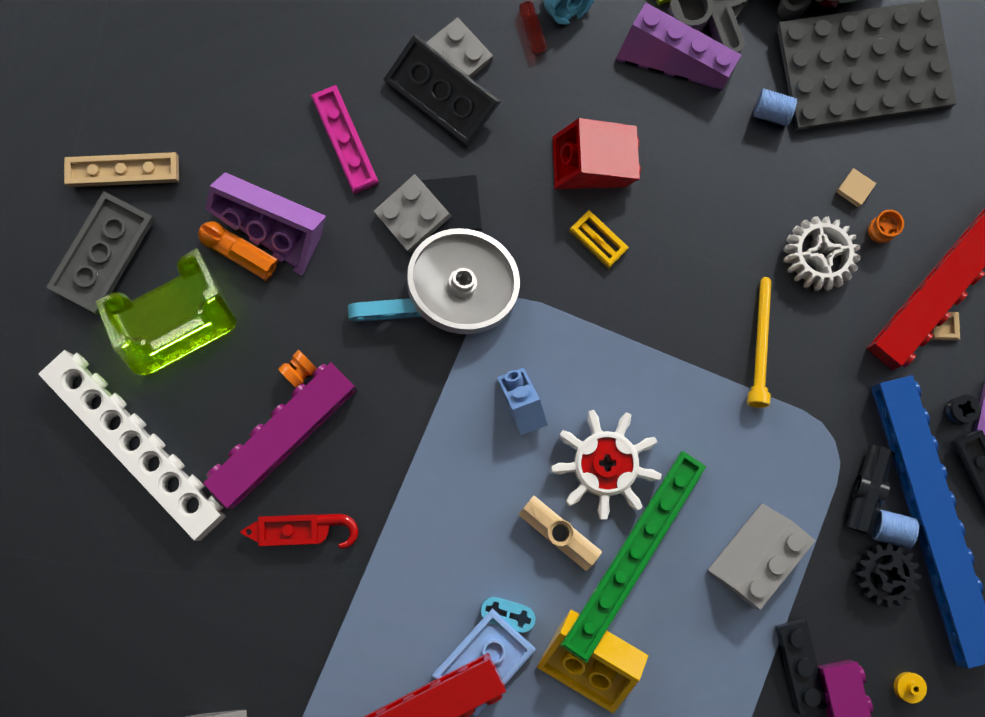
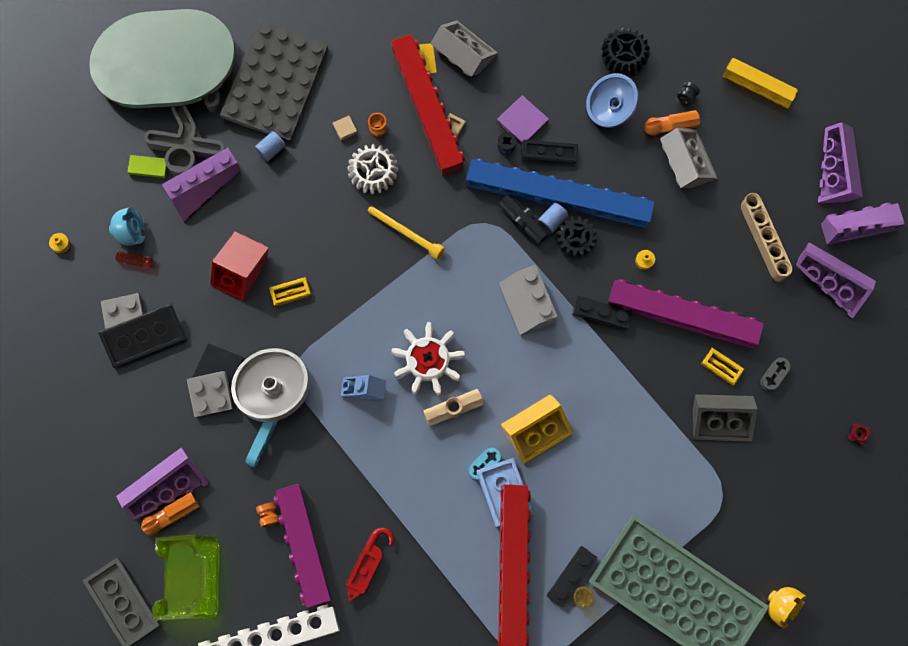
camera: 60 degrees left, 5 degrees down
tan plate [64,152,179,187] -> none
dark pink tile [311,85,379,194] -> none
green tile [560,450,707,664] -> none

